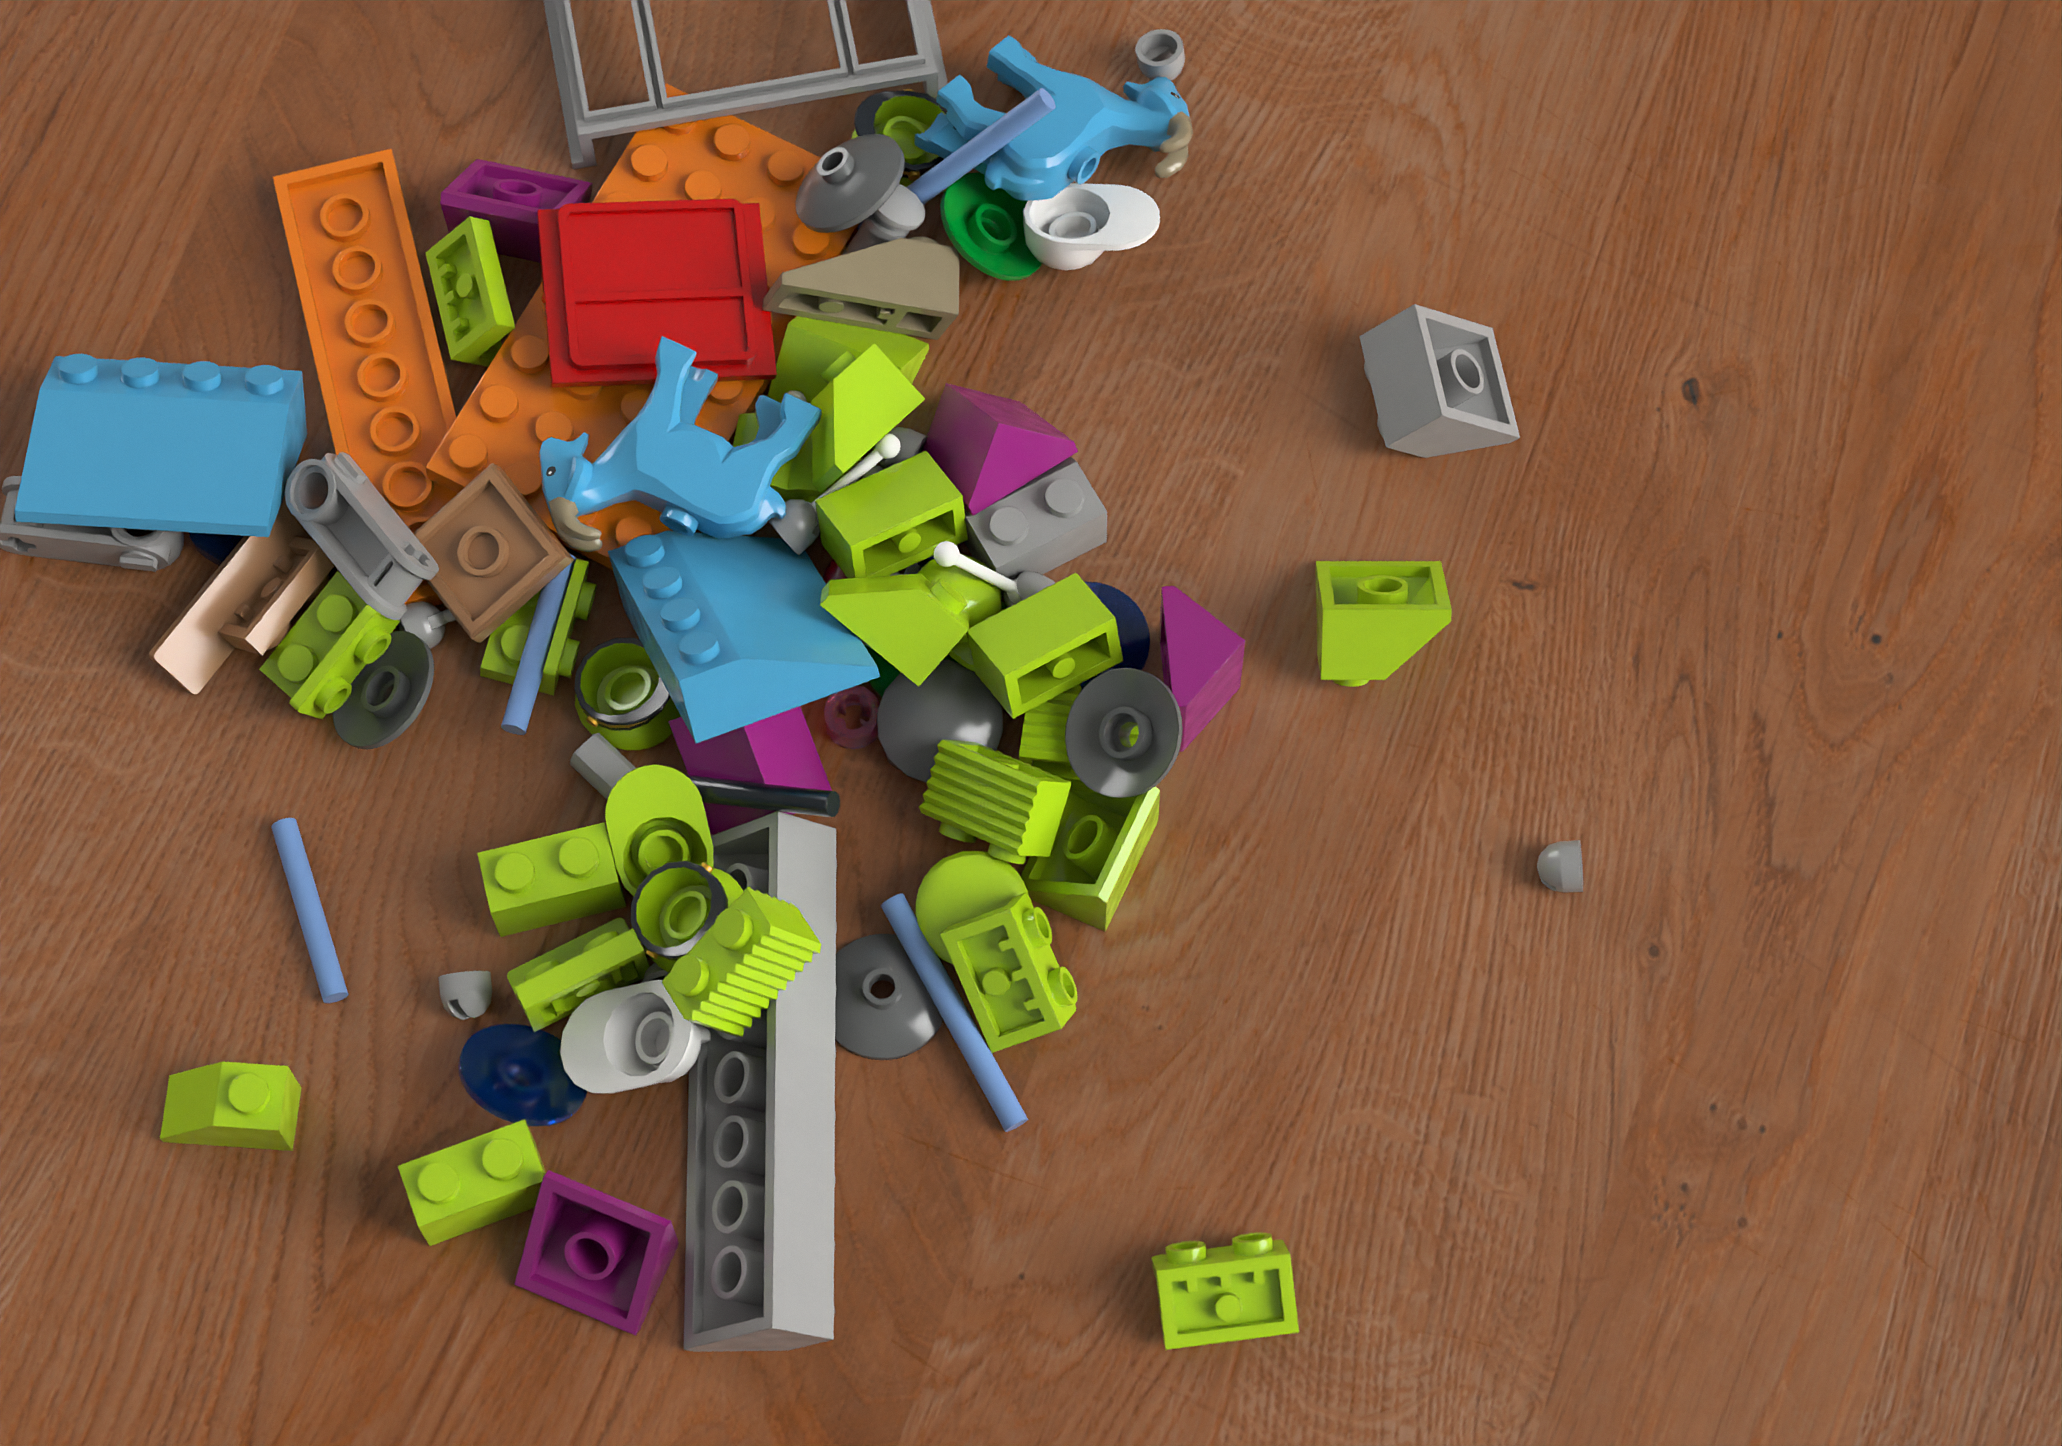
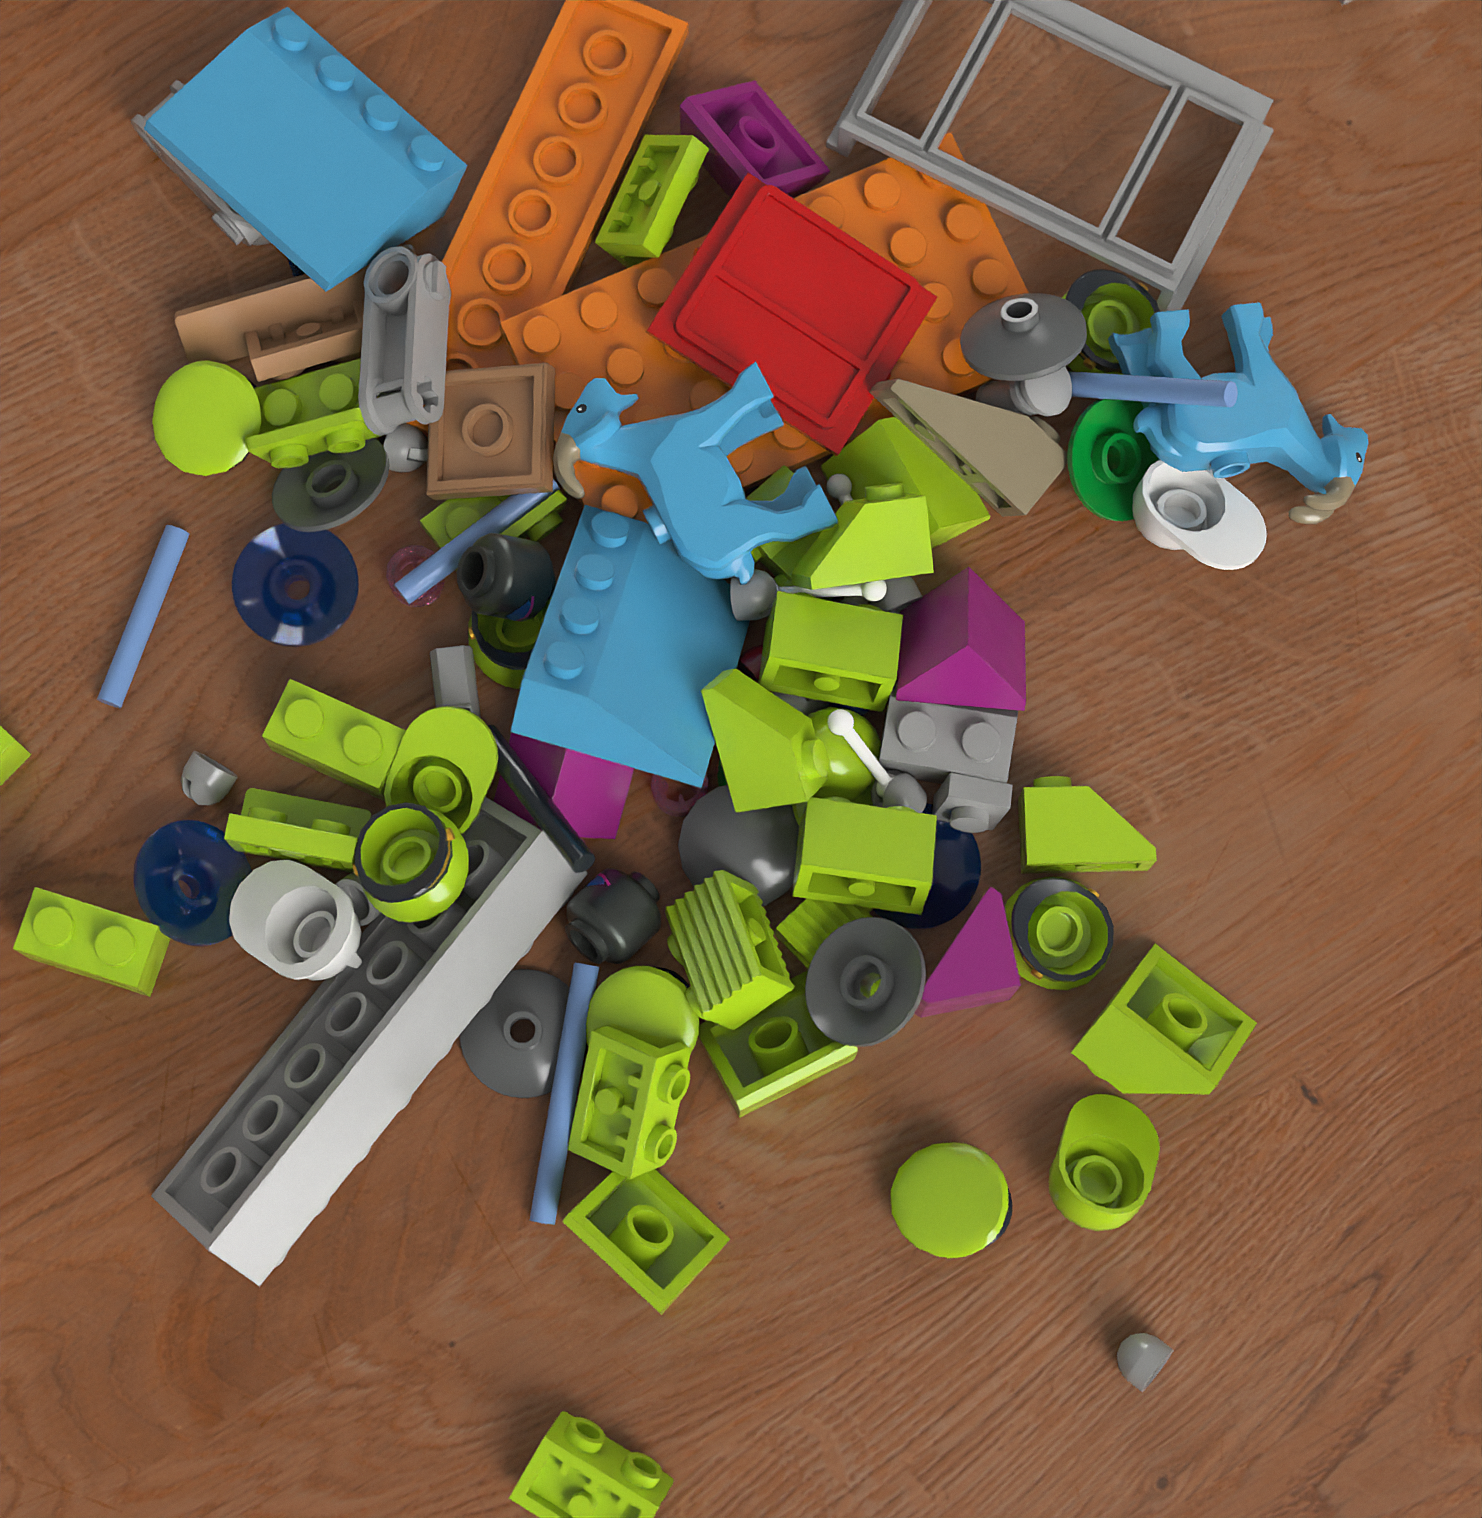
camera: 35 degrees right, 10 degrees up
magenta slope [514,1170,679,1335] -> none
lime brick [662,886,821,1037] -> none
light grey hinge [1135,29,1185,81] -> none
light grey slope [1359,304,1520,458] -> none
none -> lime piece [152,360,261,476]
none -> clear blue dish [232,523,359,647]
none -> clear pink bush [386,545,445,607]
none -> pearl dark grey head [457,533,556,622]
none -> lime slope [562,1169,730,1315]
none -> pearl dark grey head [565,868,661,964]
none -> lime piece [891,1142,1012,1258]
none -> light grey plate [932,773,1013,833]
none -> lime piece [1004,877,1114,990]
none -> lime slope [1018,776,1157,874]
none -> lime cap [1049,1094,1160,1231]

